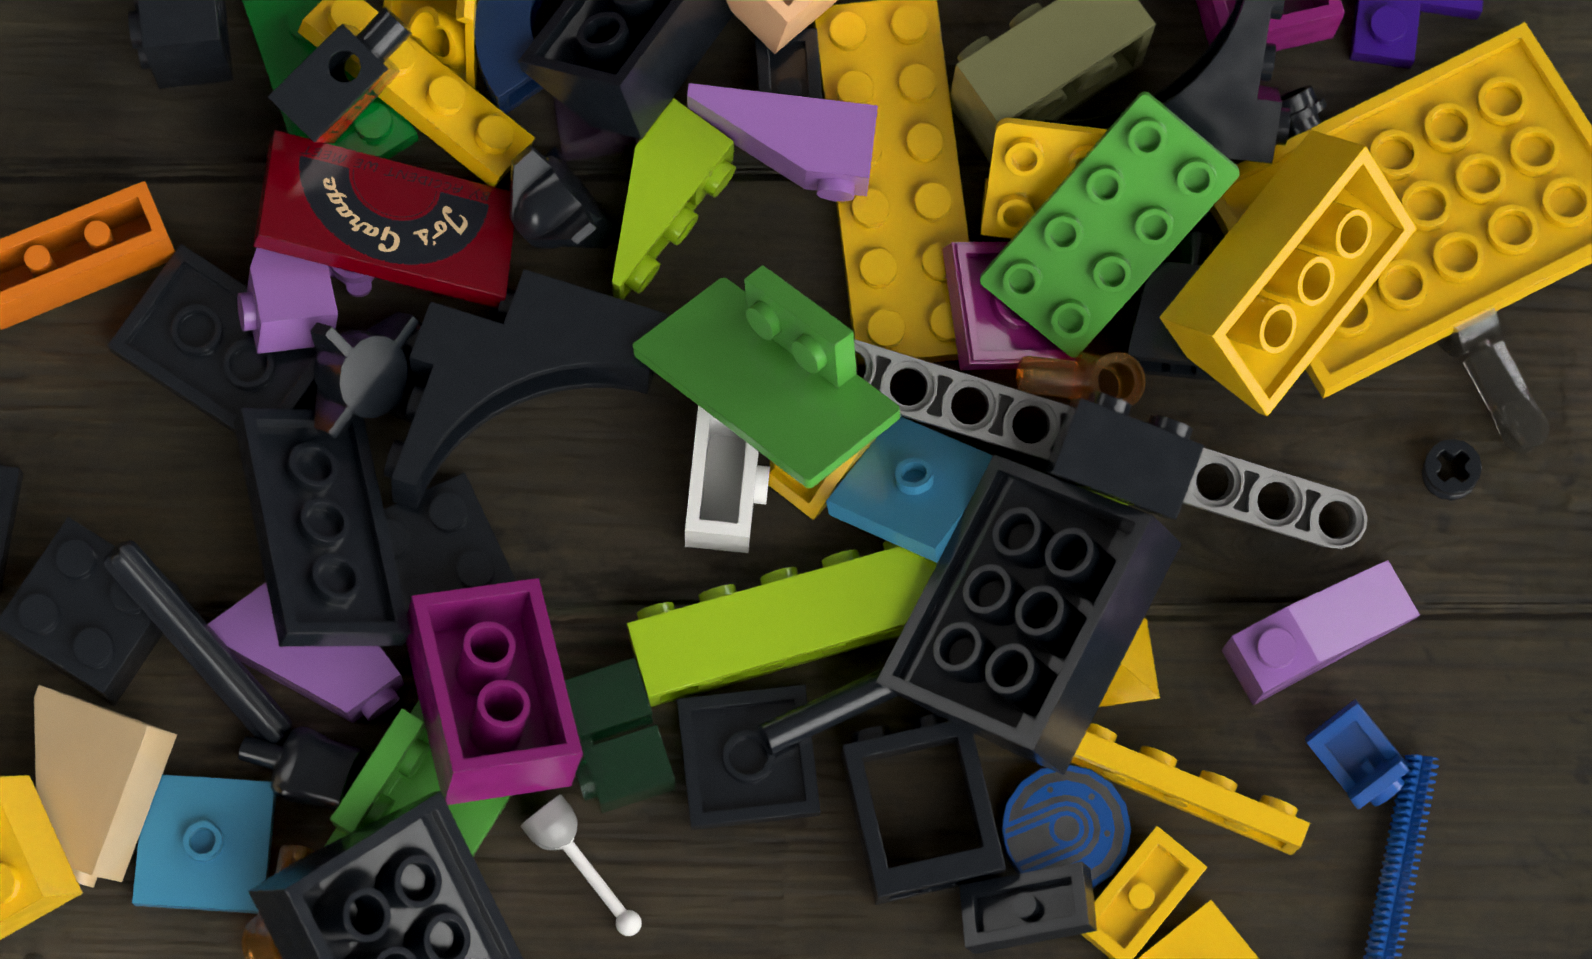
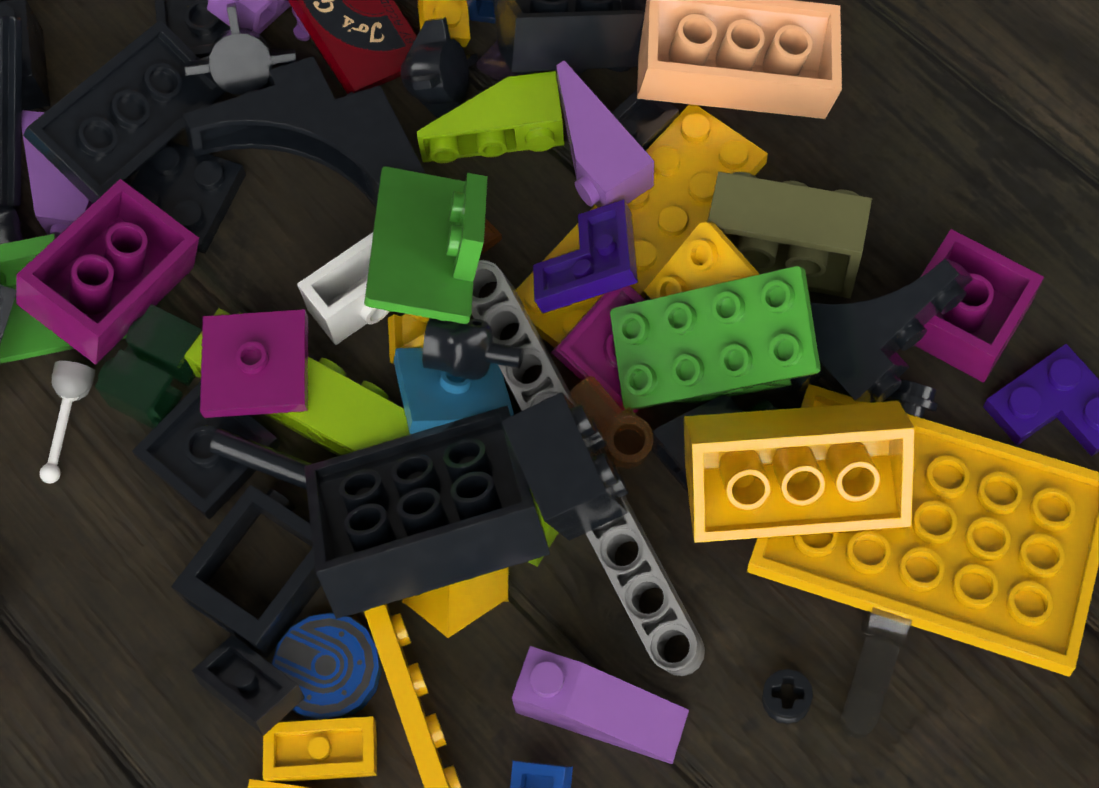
camera: 60 degrees right, 10 degrees down
none -> magenta plate [200,309,308,418]
none -> black piece [422,318,524,380]
none -> dark purple plate [533,199,638,313]

